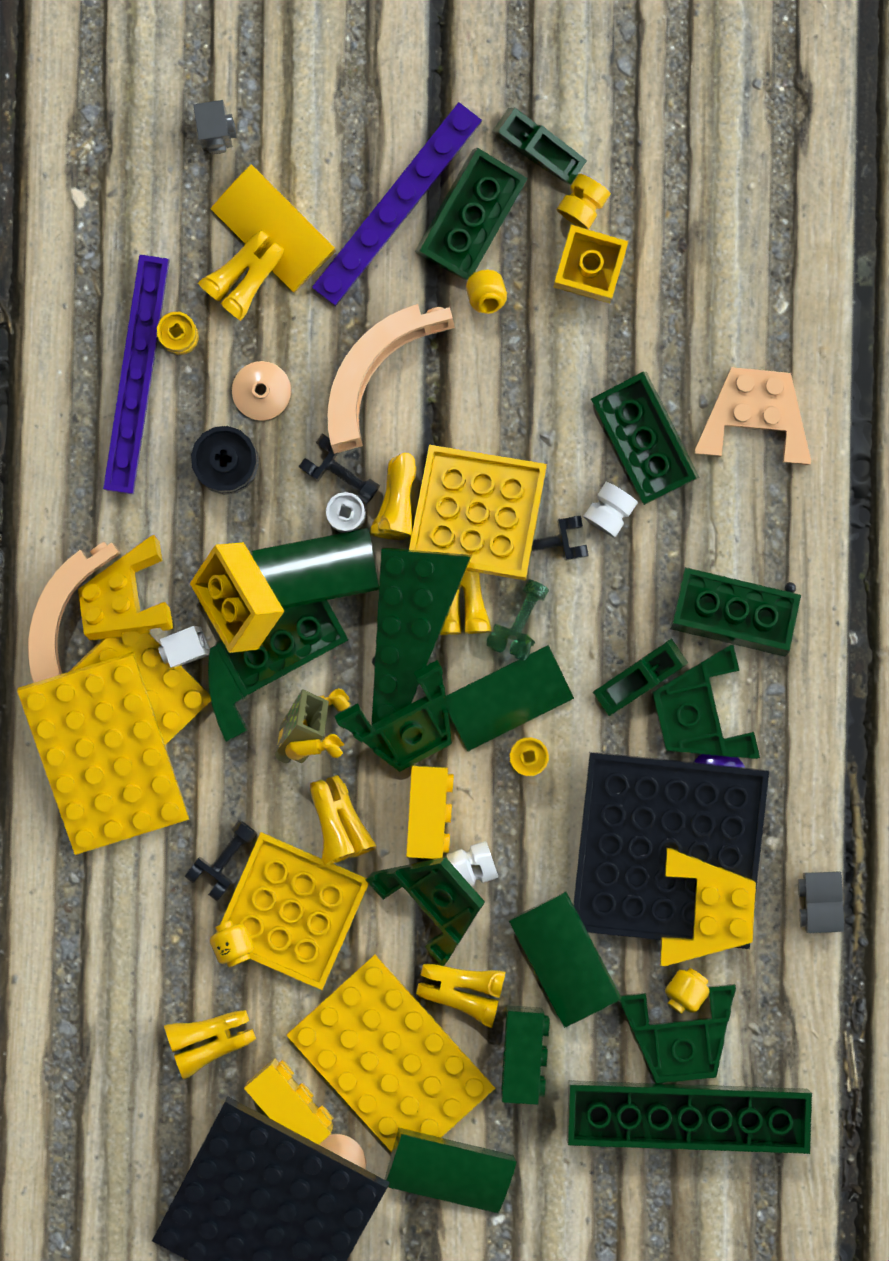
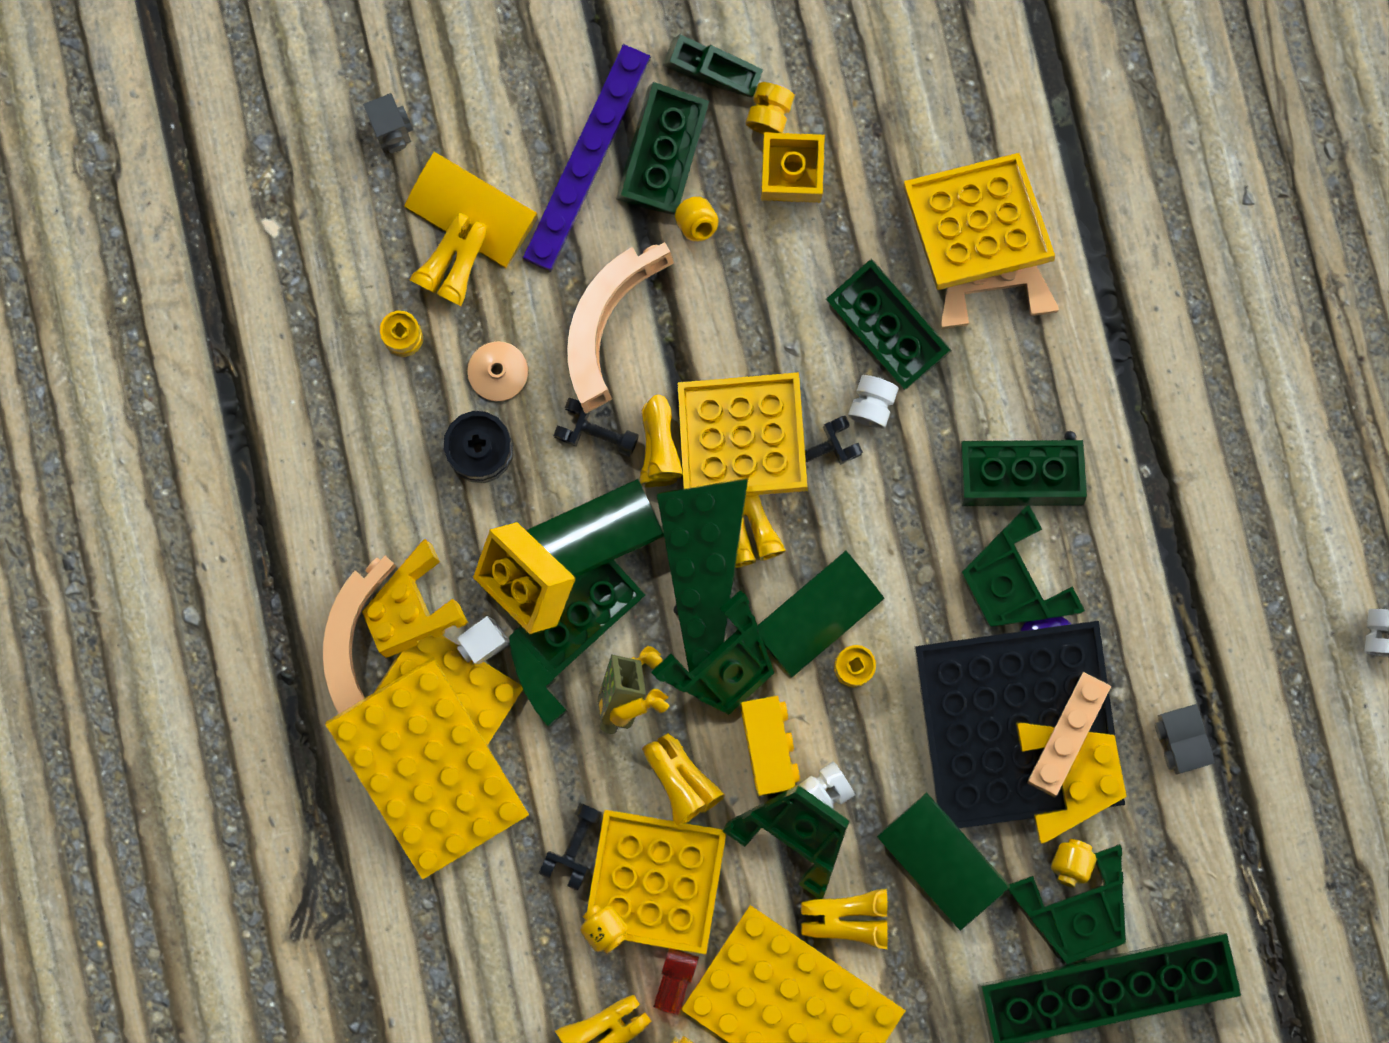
camera: 15 degrees left, 5 degrees down
dark purple plate [103,254,170,495] -> none
white wheel [326,492,366,533] -> none
clear green bar [486,579,549,661] -> none
dark green brick [501,1005,550,1105] -> none
dark green slope [593,638,688,716] -> none
none -> clear red piece [653,948,699,1015]
none -> yellow plate [903,152,1055,290]
none -> light nougat plate [1027,672,1111,797]

